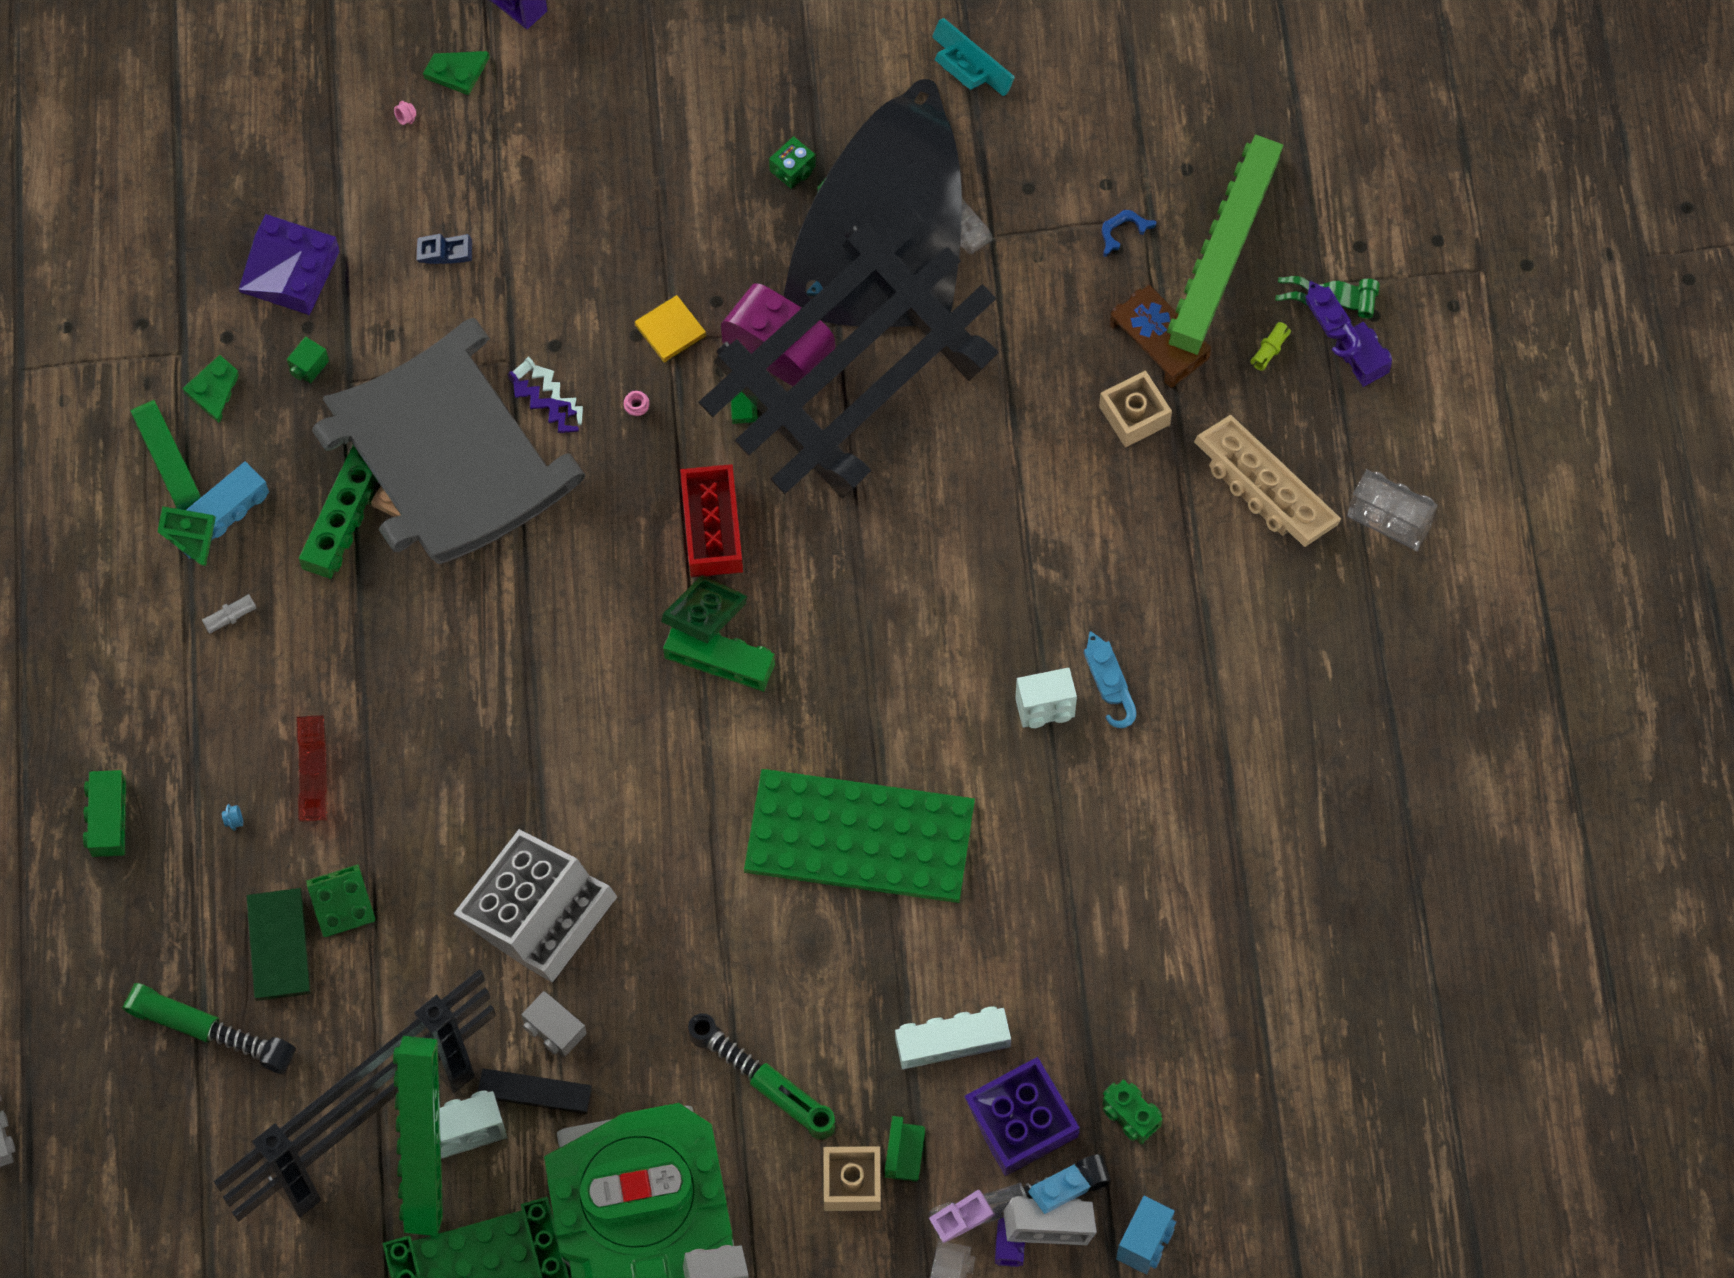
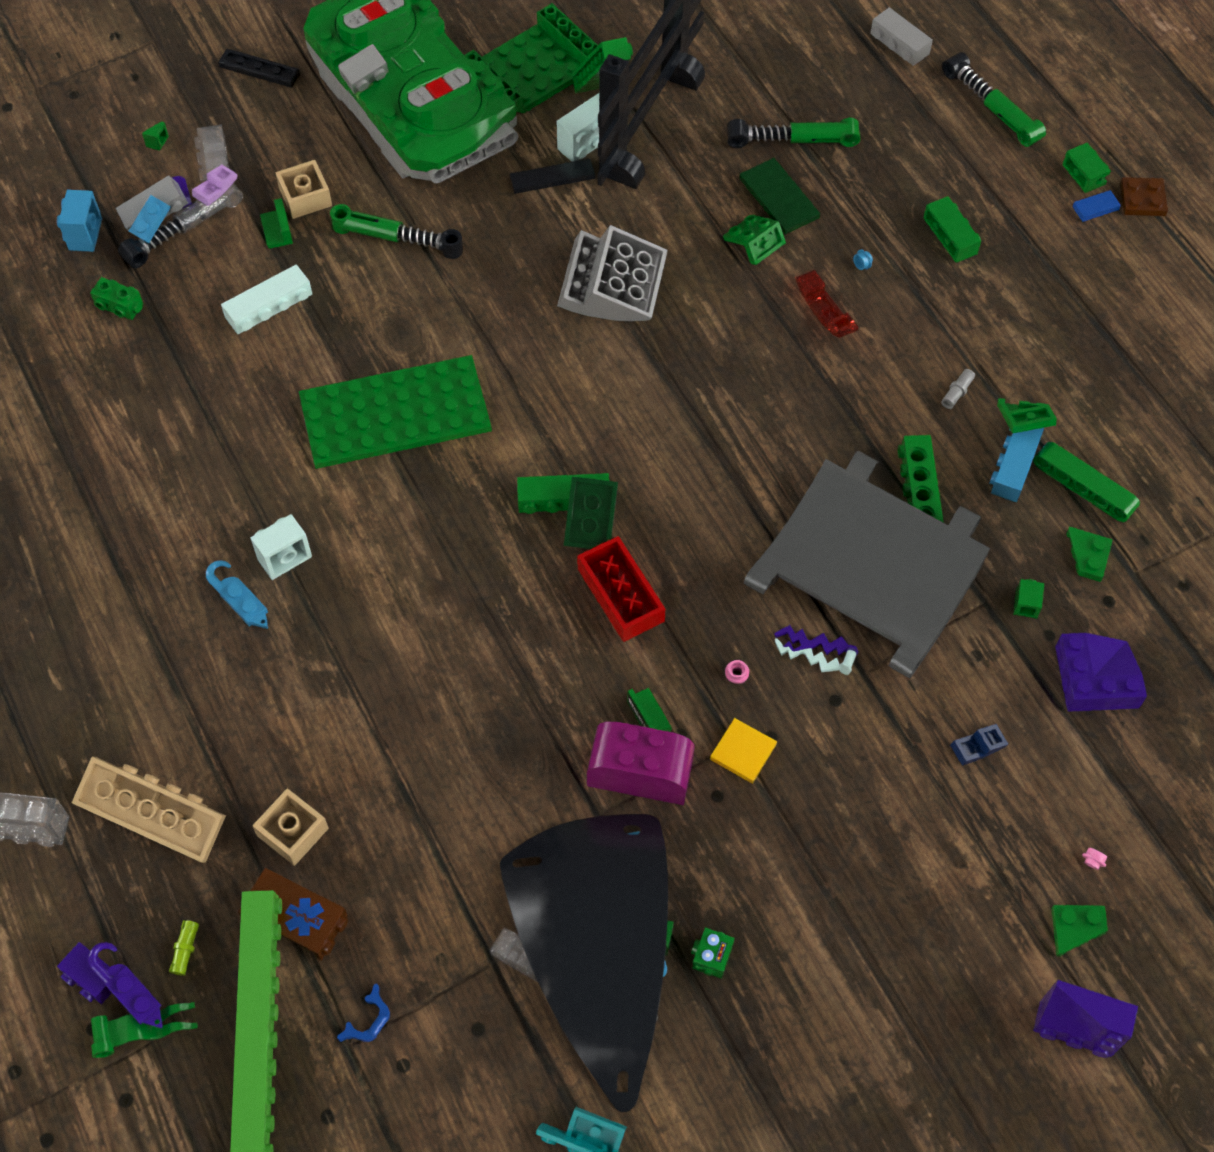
camera: 155 degrees right, 5 degrees down
light grey brick [521,991,587,1057] -> none
black fence [698,209,999,499] -> none
dark purple slope [964,1057,1080,1177] -> none

